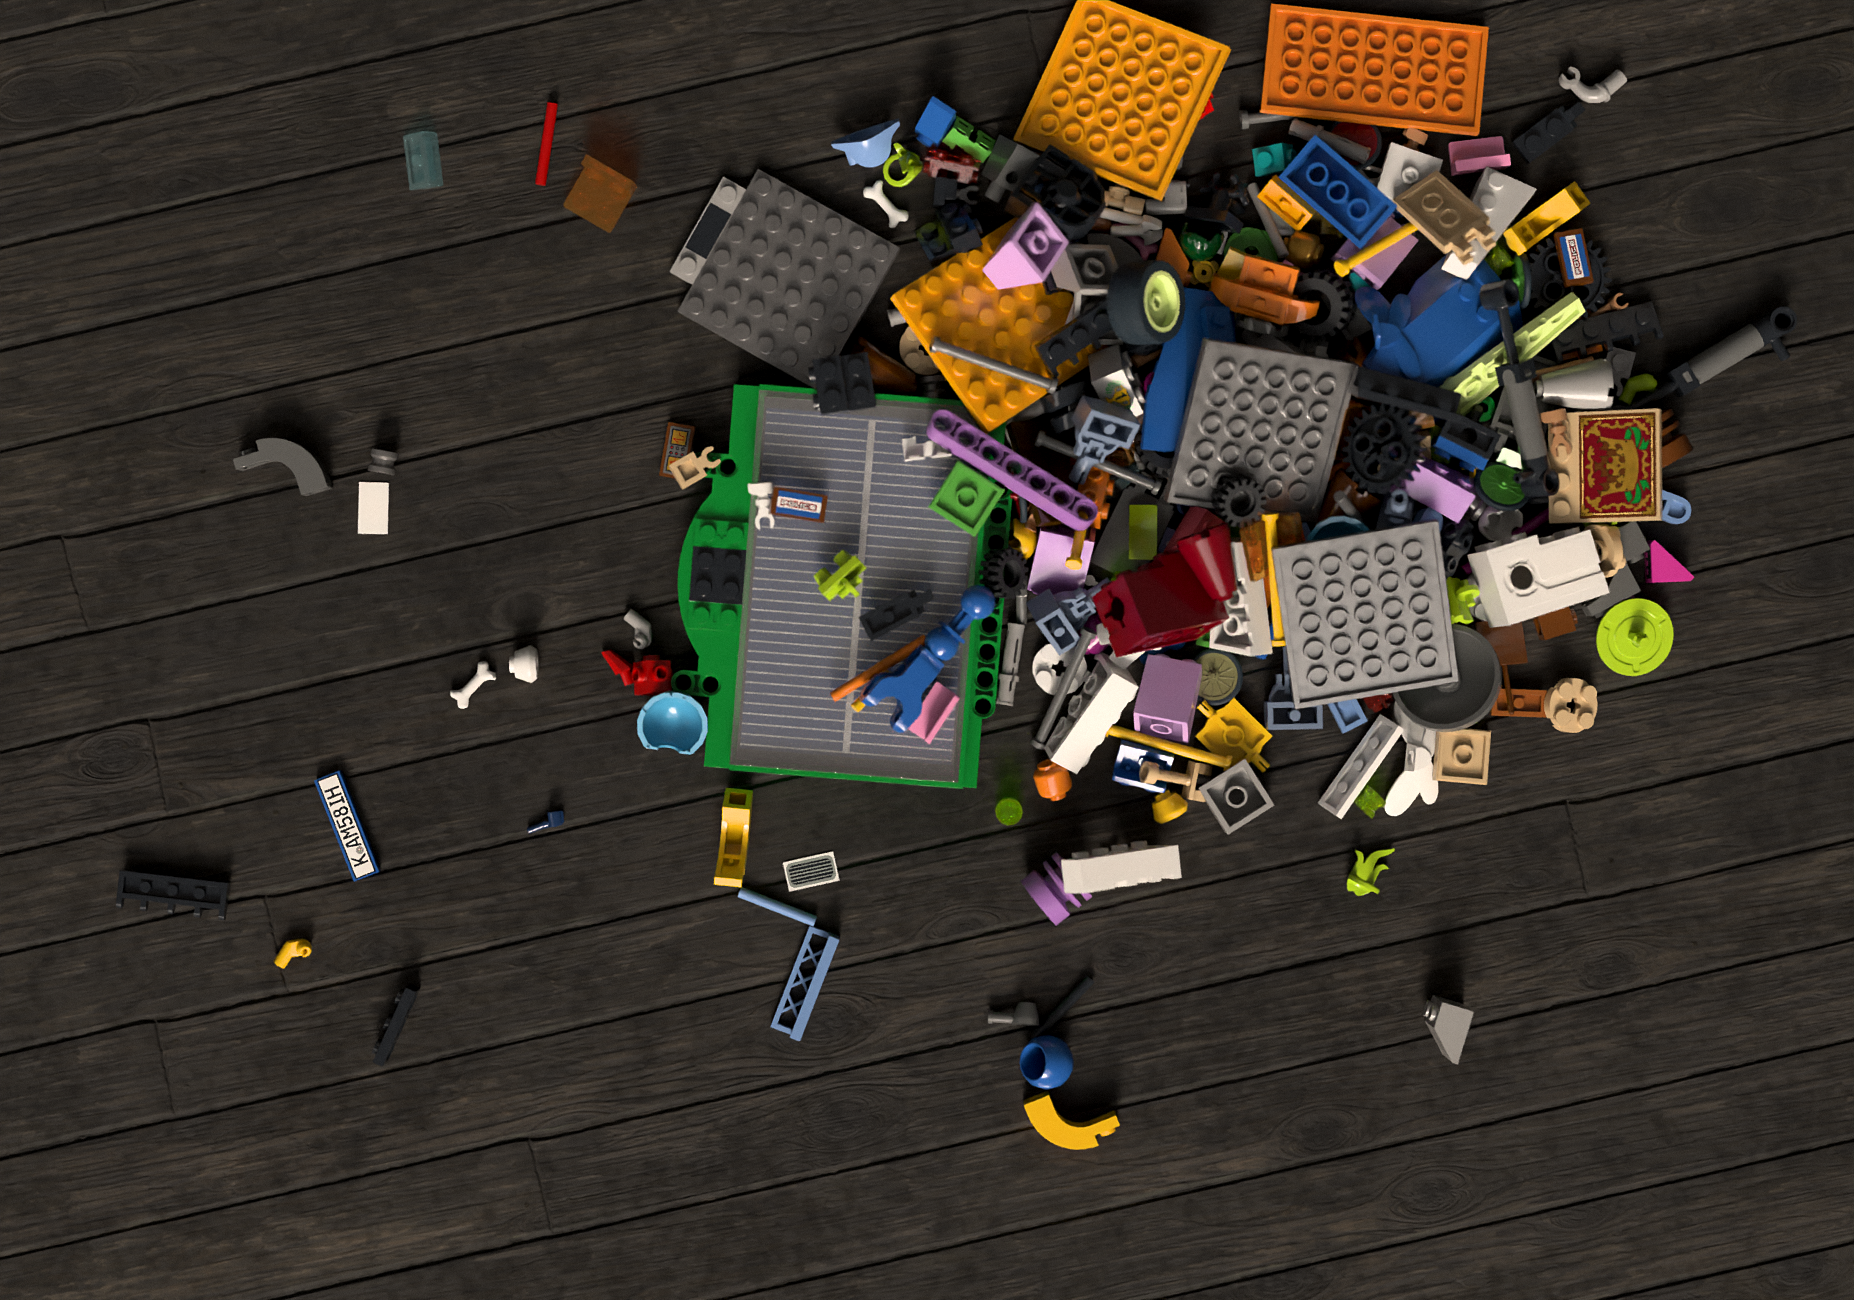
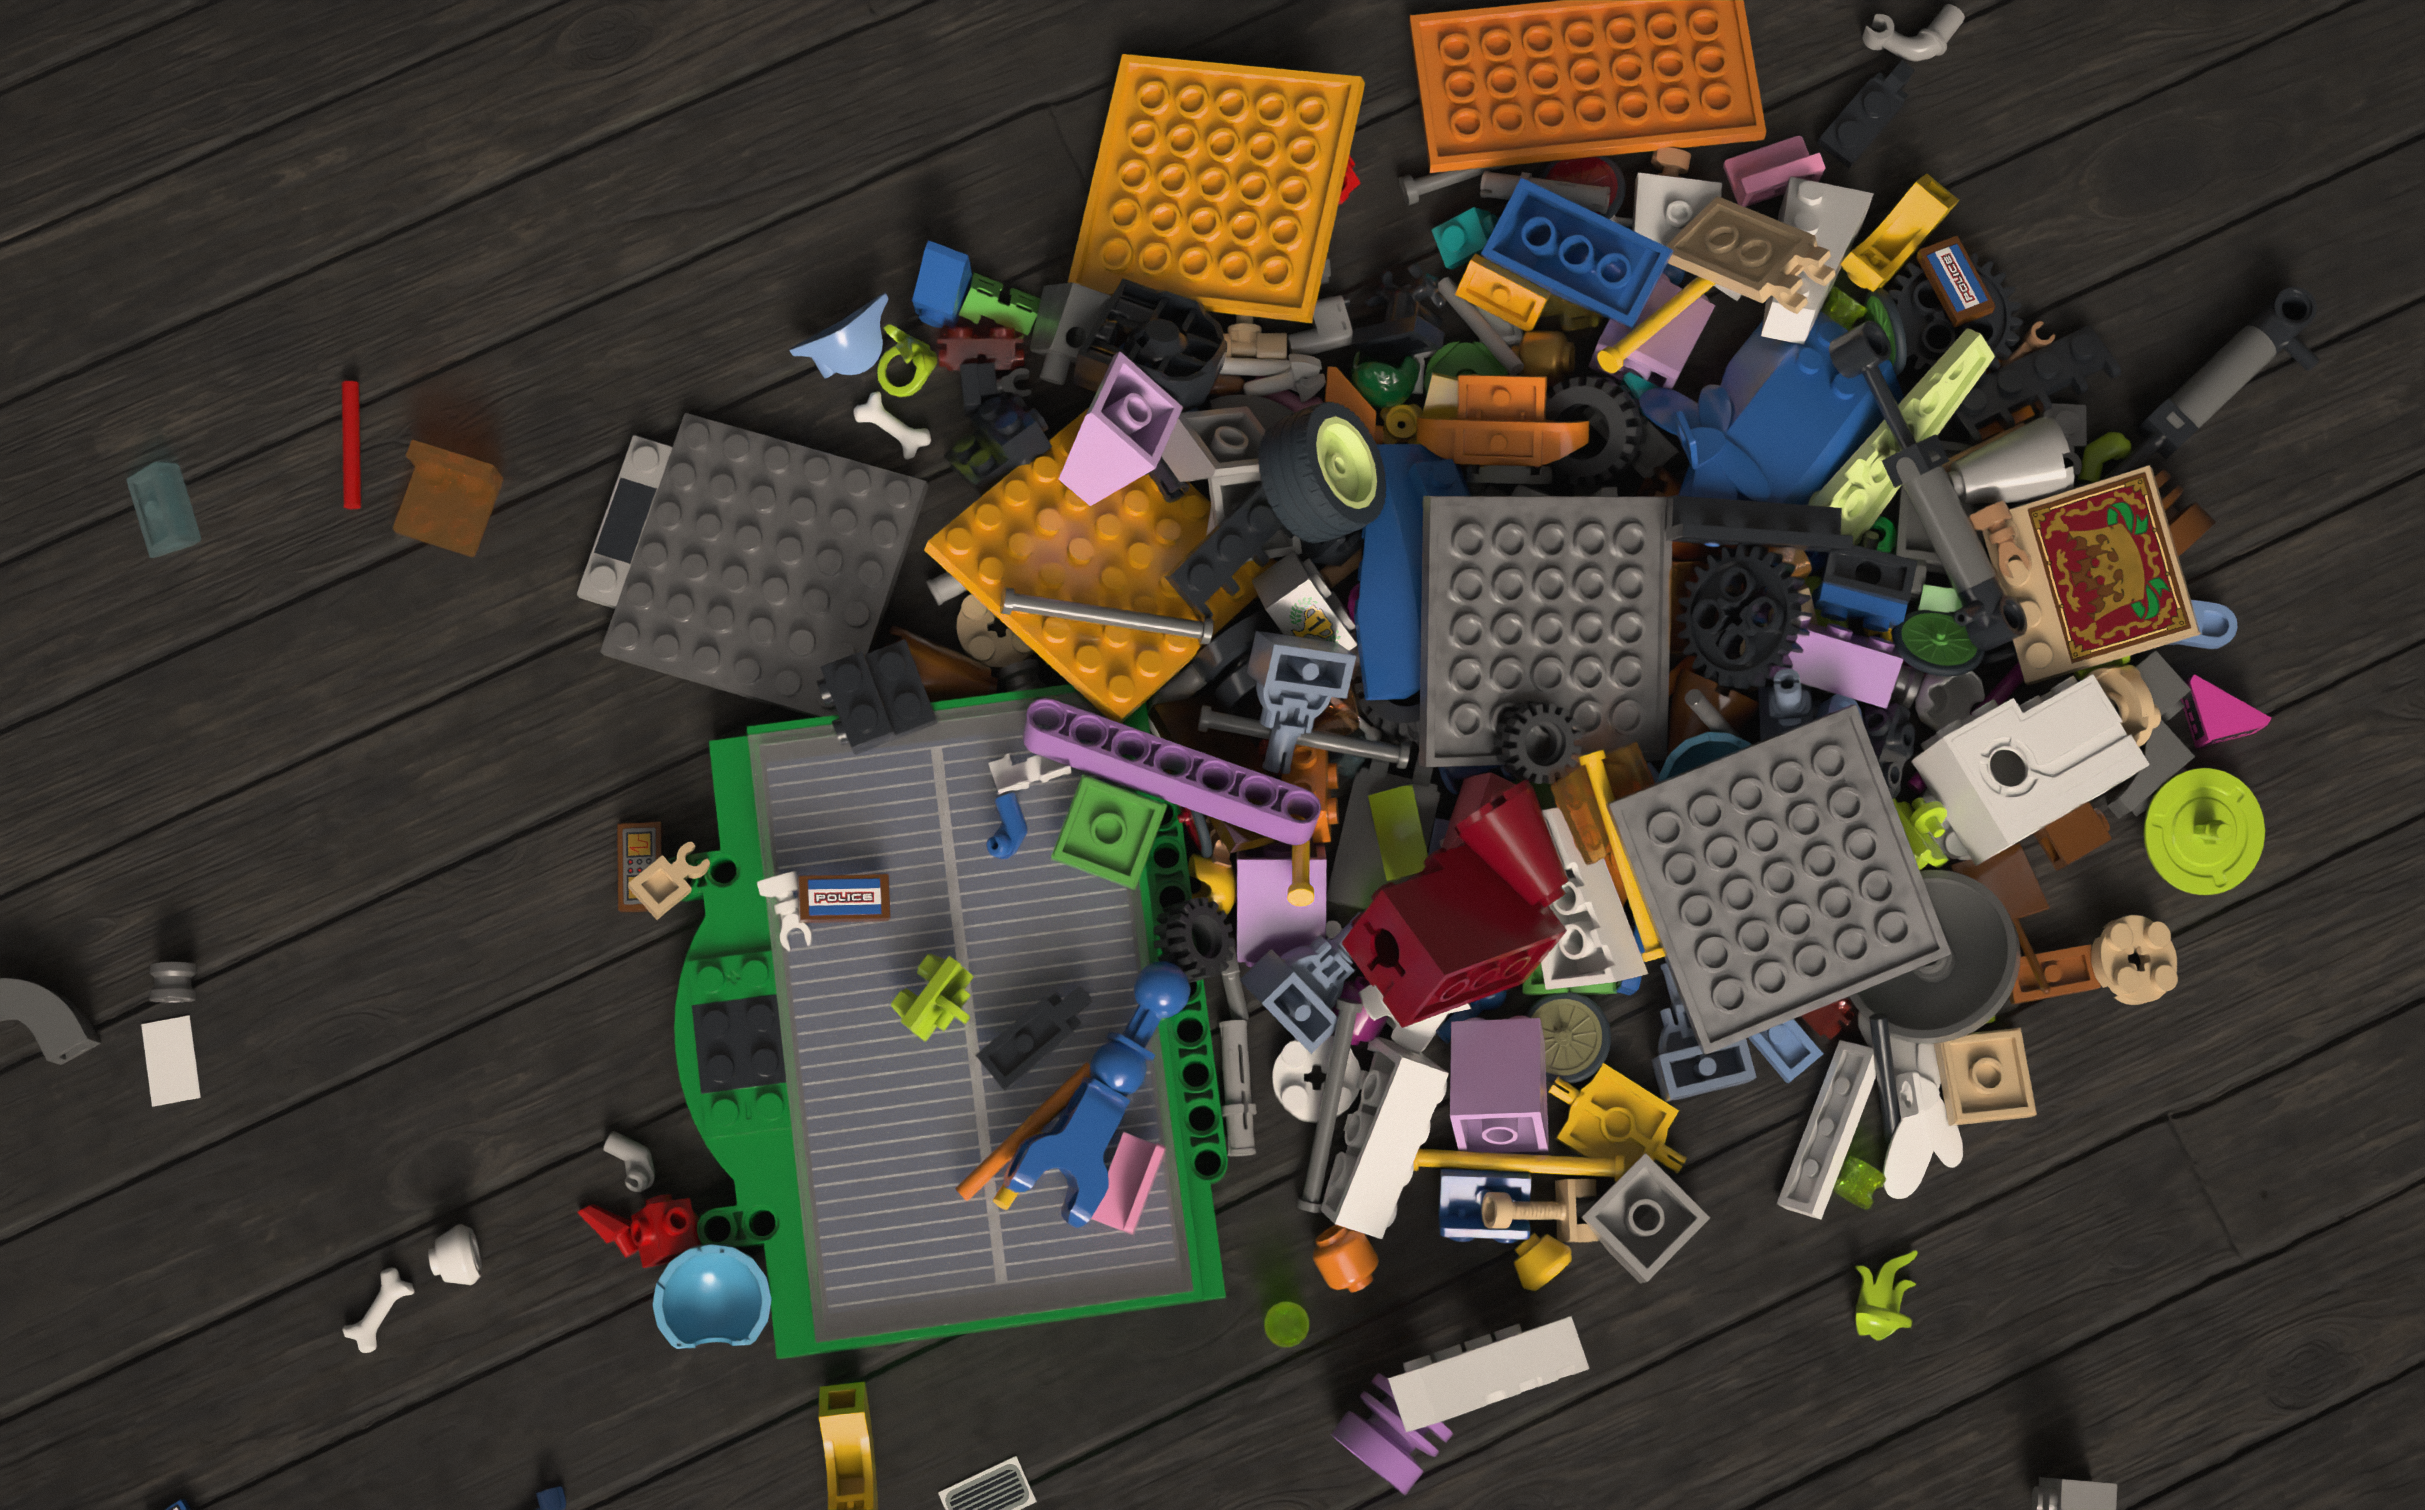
camera: 15 degrees left, 10 degrees down
none -> blue arm [986,793,1028,859]
none -> black bar [1869,1013,1901,1143]

